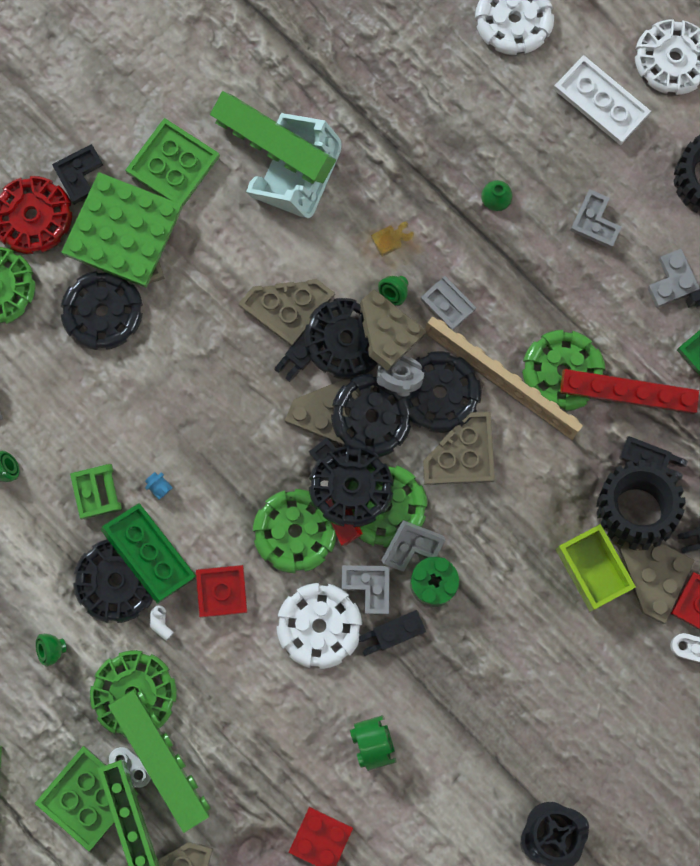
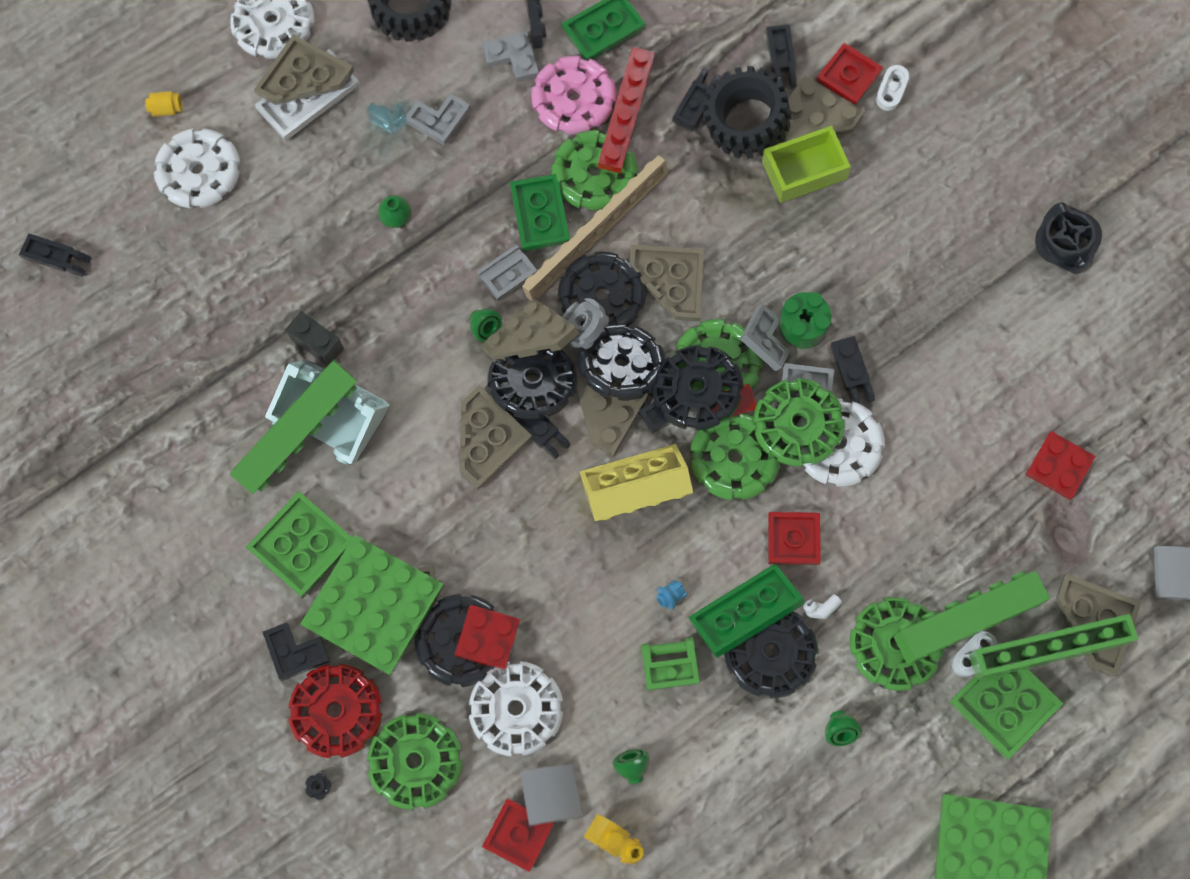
camera: 80 degrees left, 5 degrees down
green brick [350,715,397,771] -> none
clear yellow plate [371,222,414,257] -> none
none -> dark tan plate [254,34,354,105]
none -> pearl dark grey piece [285,311,344,366]
none -> clear light blue bracket [366,103,406,134]
none -> red plate [455,605,520,671]
none -> white plate [469,661,563,757]
none -> green plate [510,174,570,252]
none -> bright pink plate [531,56,617,135]
none -> light yellow slope [579,444,693,521]
none -> bright green plate [753,378,845,467]

